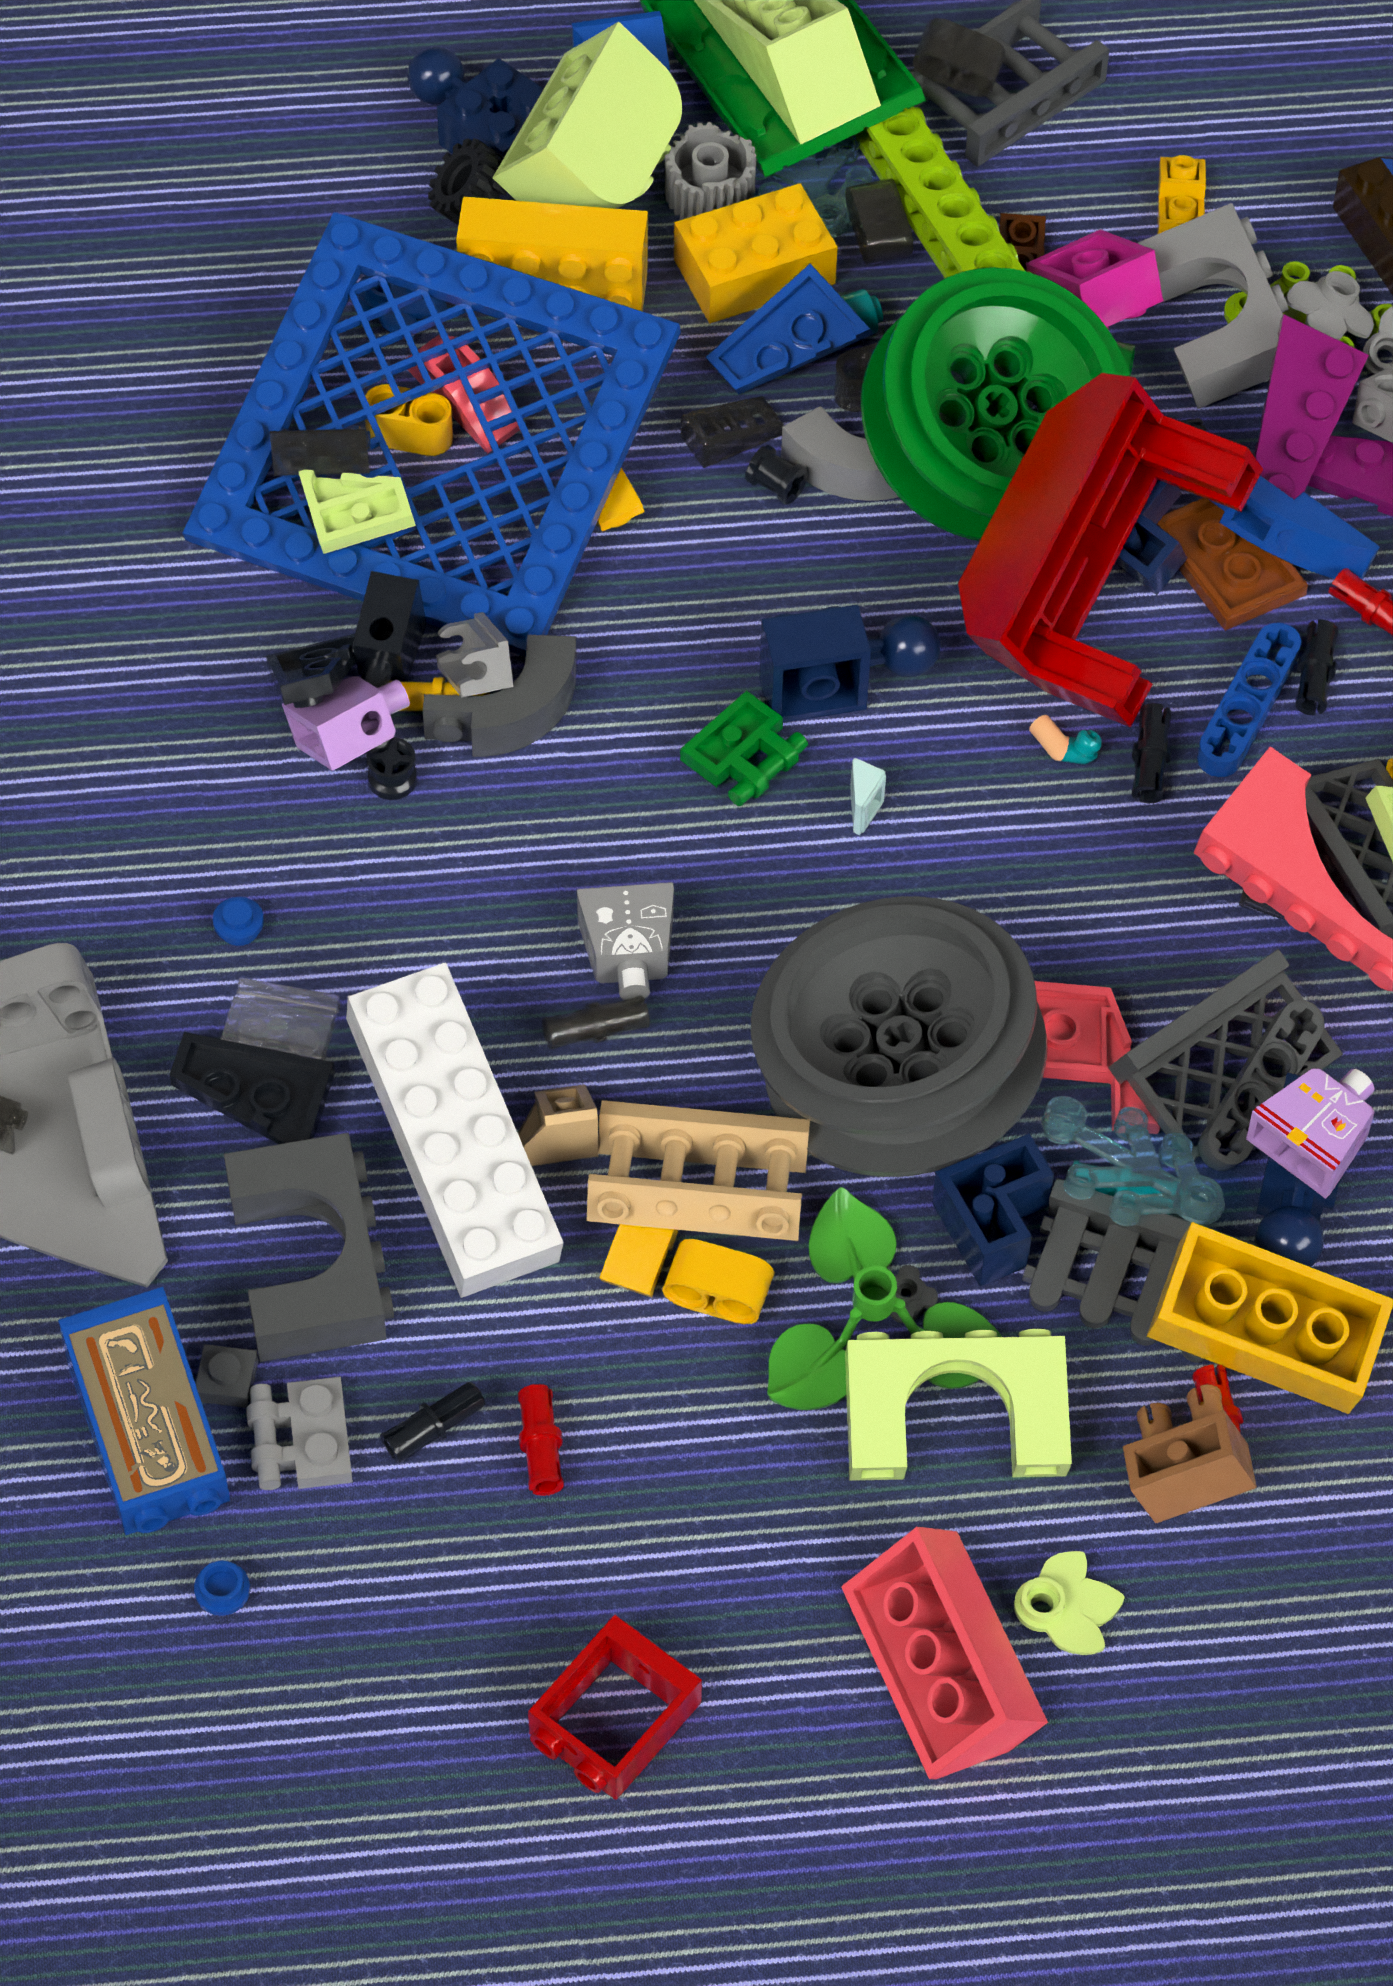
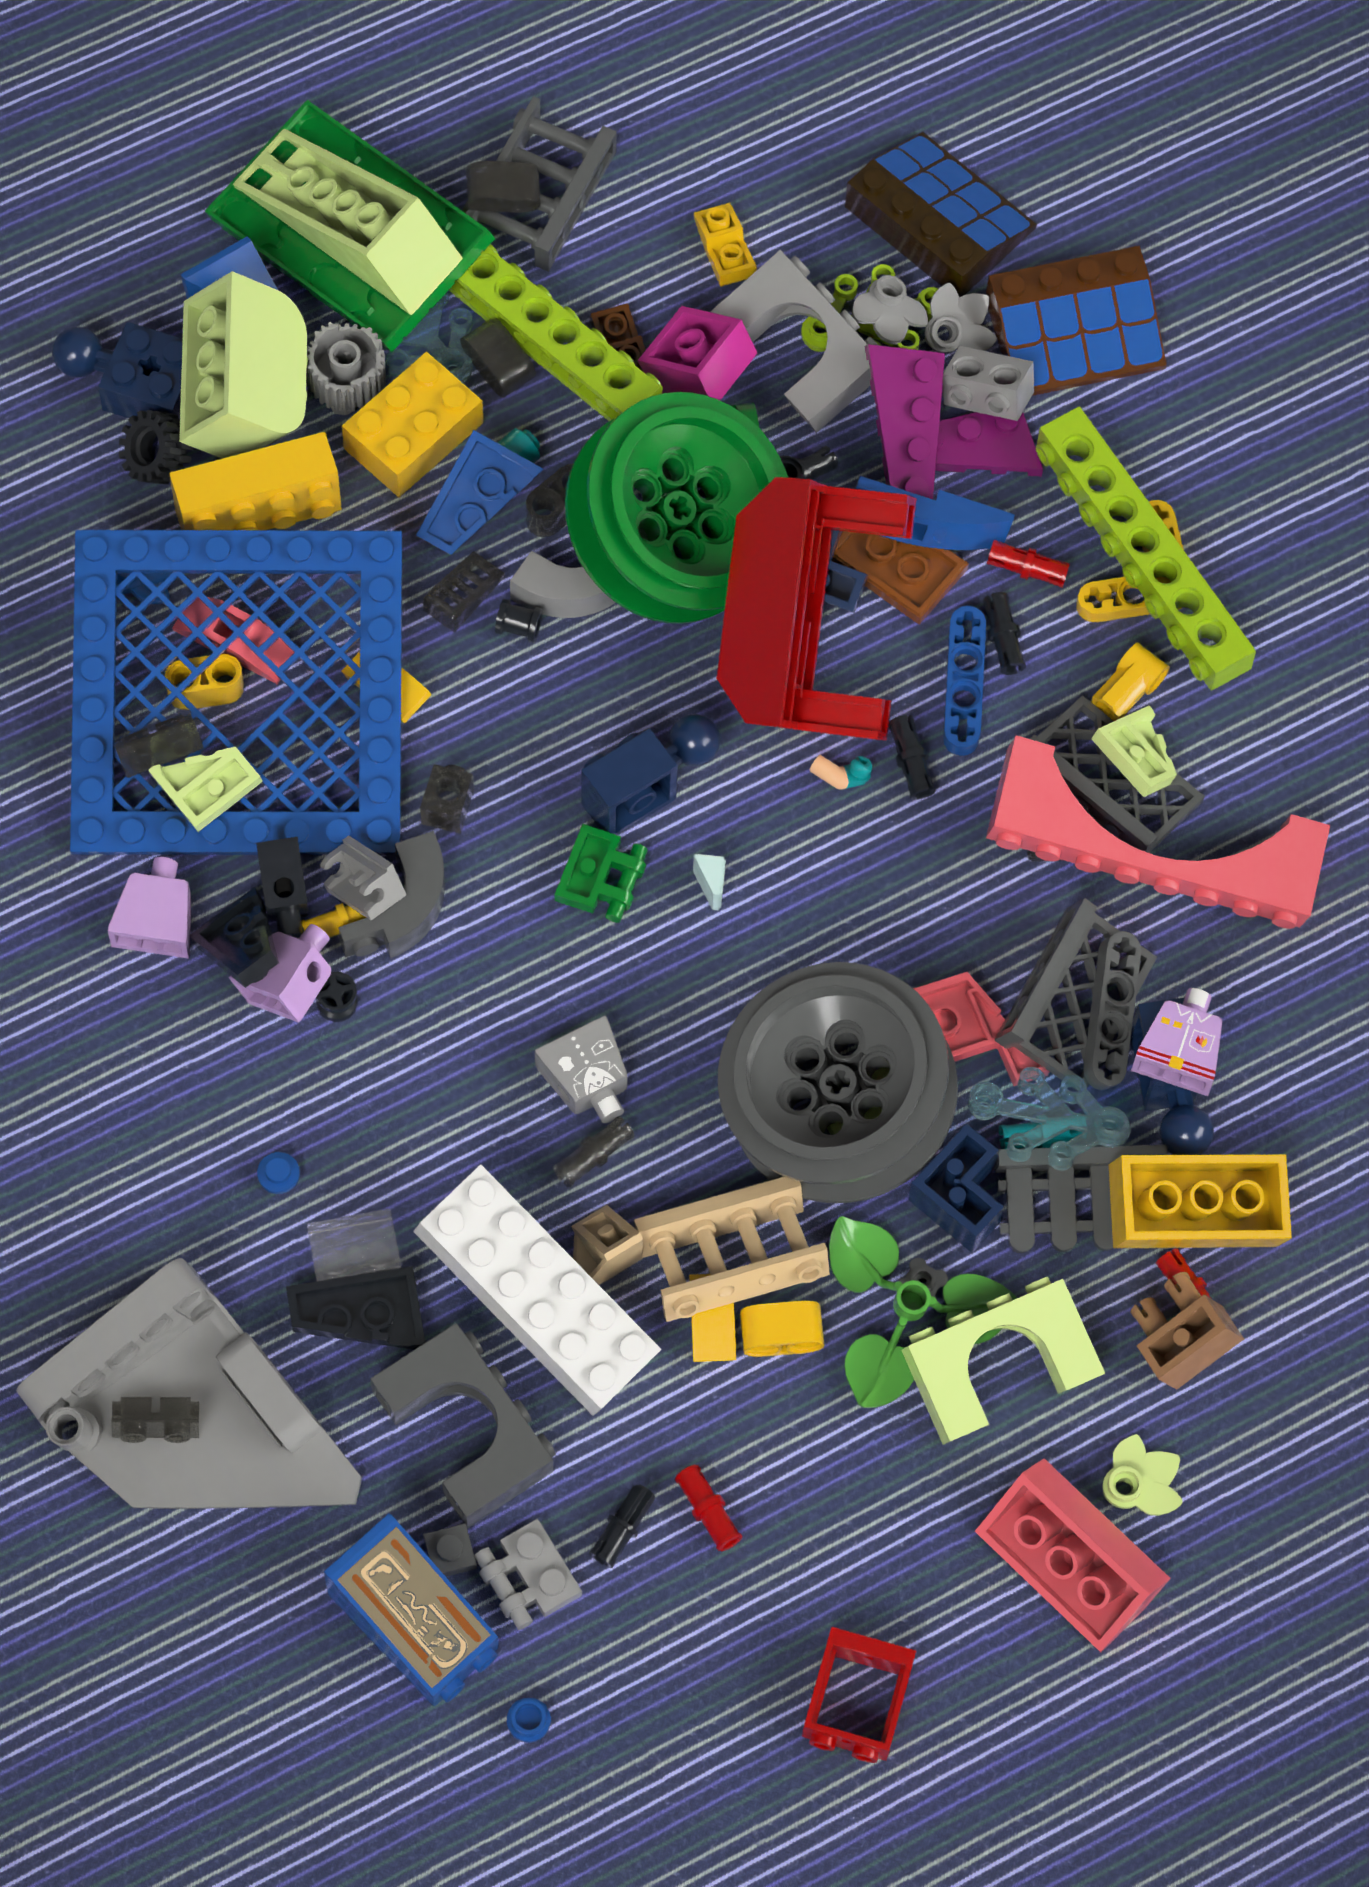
camera: 25 degrees left, 10 degrees up
none -> lavender torso [108,857,191,959]
none -> clear smoke brick [420,764,474,834]

